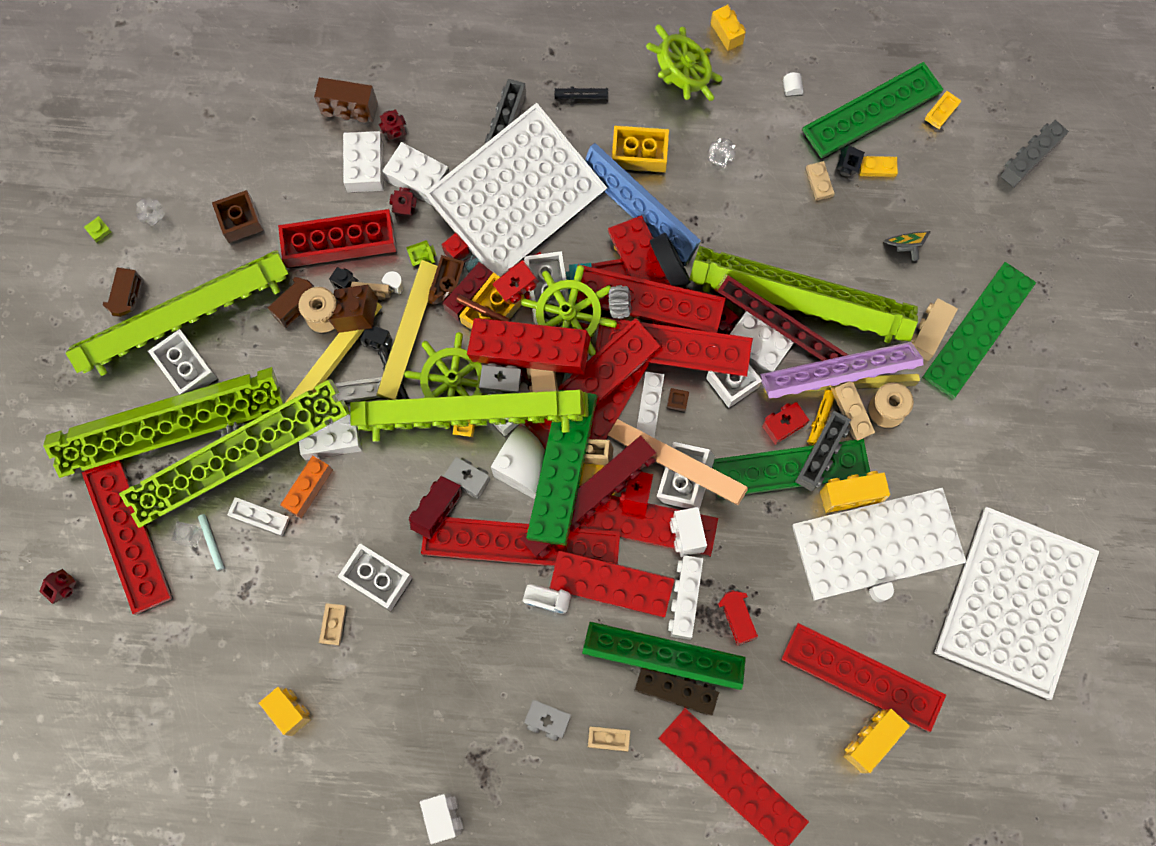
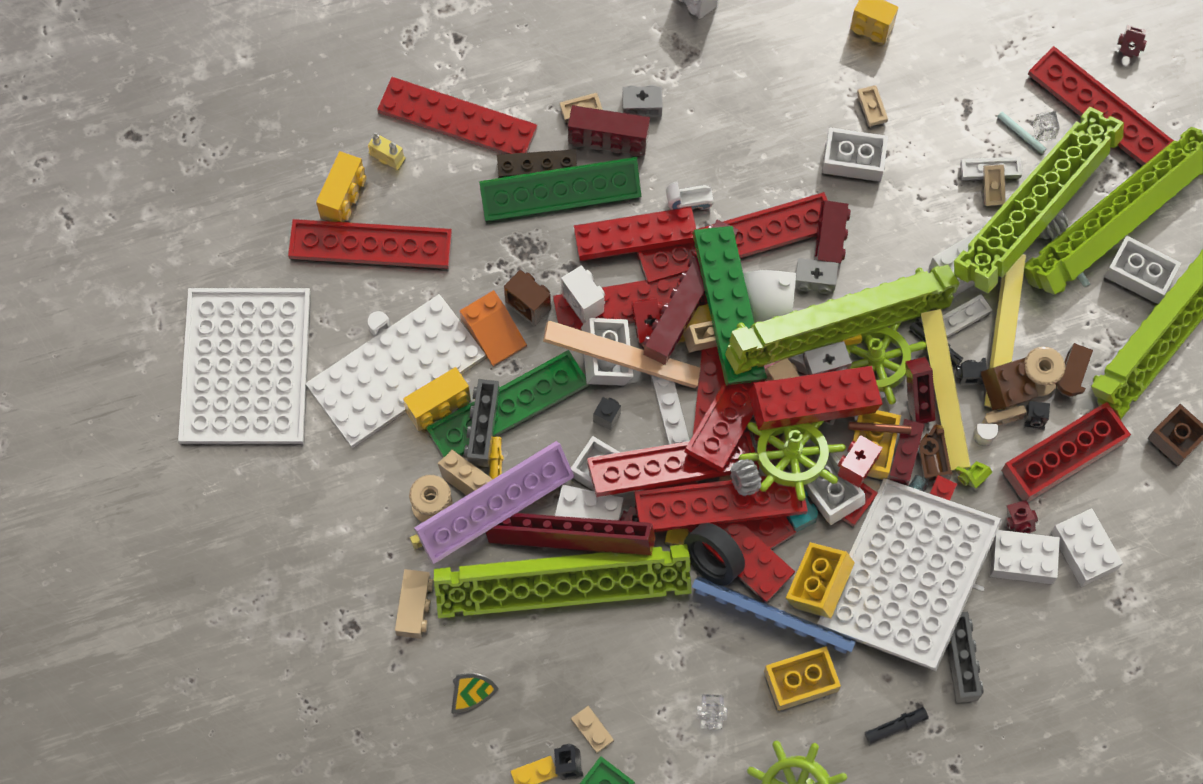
camera: 155 degrees right, 5 degrees down
orange brick [280,455,333,519] -> none
reddish brown brick [314,77,378,123] -> none
dark red brick [379,109,406,141] -> none
reddish brown plate [667,388,689,411] -> none
white brick [668,555,703,640] -> none
red piece [718,590,758,646] -> none
red brick [762,402,810,445] -> none
green plate [922,262,1037,399] -> none
none -> light yellow piece [368,133,406,170]
none -> orange slope [459,290,527,367]
none -> reddish brown brick [504,270,551,326]
none -> dark red brick [568,105,650,156]
none -> black brick [593,397,621,431]
none -> yellow brick [786,542,855,619]
none -> dark red brick [905,357,936,424]
none -> tan plate [983,164,1006,206]

